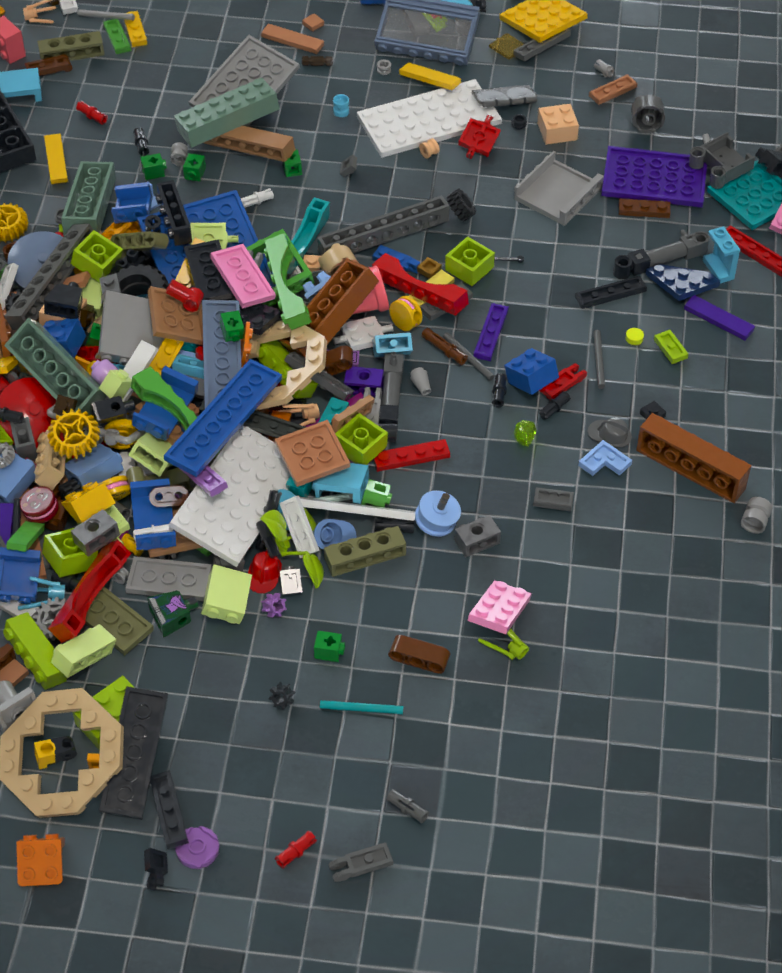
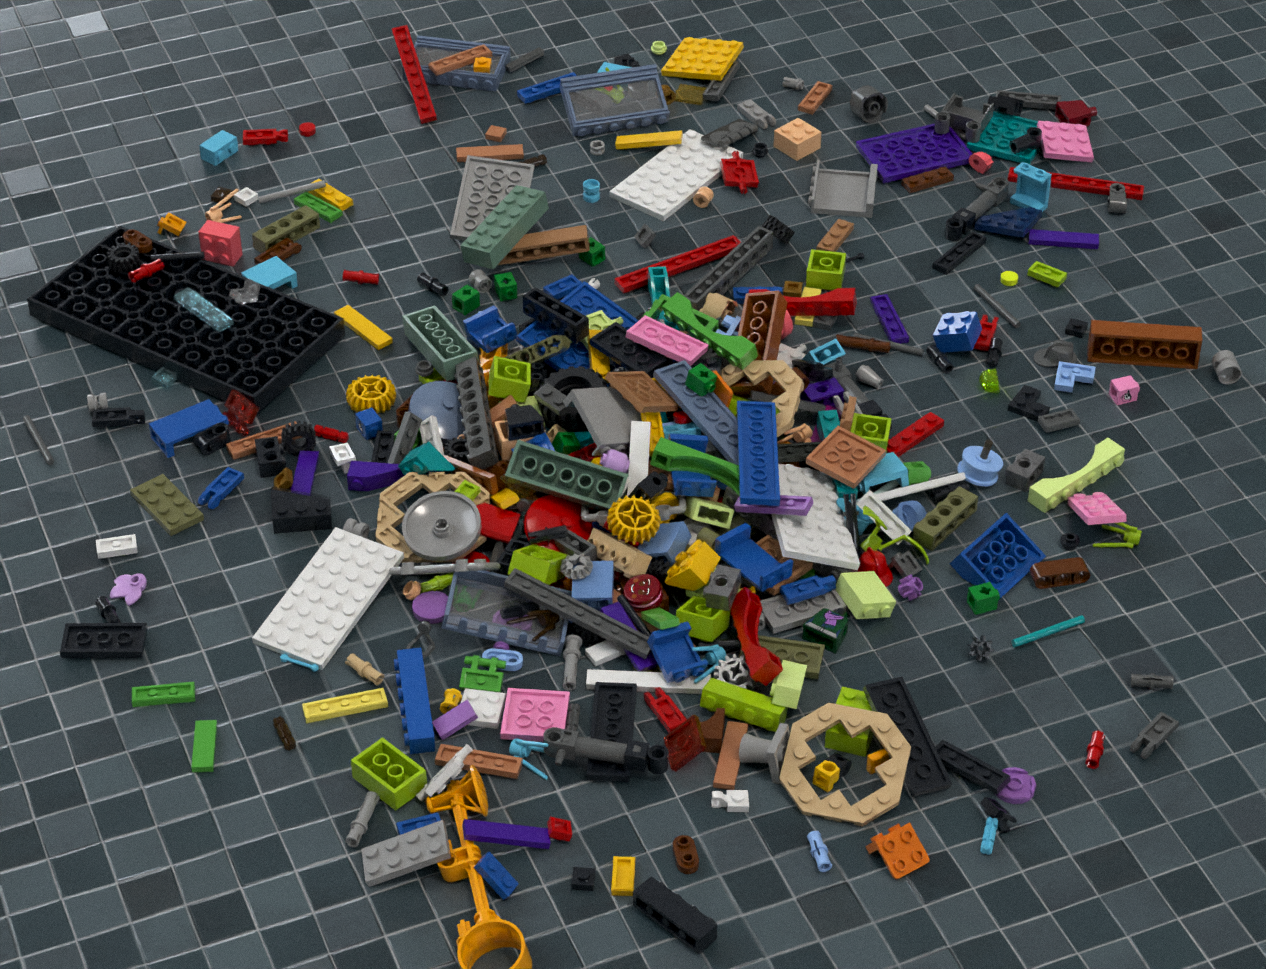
camera: 30 degrees left, 10 degrees down
dark brown plate [52,394,78,415] -> none
yellowish green brick [99,369,132,399] -> none
white axle [133,523,173,541] -> none
black bush [145,215,161,233] -> none
plate [149,485,189,507] -> none
red piece [165,279,204,312] -> none
black axle [256,520,280,558] -> none
yellow head [389,296,423,331] -> none
none -> blue plate [543,274,582,300]
none -> red plate [614,235,741,293]
none -> pearl gold wheel [656,85,676,105]
none -> light grey hinge [737,99,776,129]
none -> blue hinge [780,575,836,605]
none -> black hinge [792,359,833,382]
none -> medium nougat plate [816,219,854,252]
none -> blue slope [949,513,1046,598]
none -> coral piece [969,152,994,174]
none -> medium azure axle [980,817,998,855]
none -> black plate [1008,385,1050,422]
none -> black piece [1009,127,1042,154]
none -> yellowish green arch [1028,438,1125,513]
none -> black plate [1060,533,1080,551]
none -> bright pink brick [1109,375,1140,405]

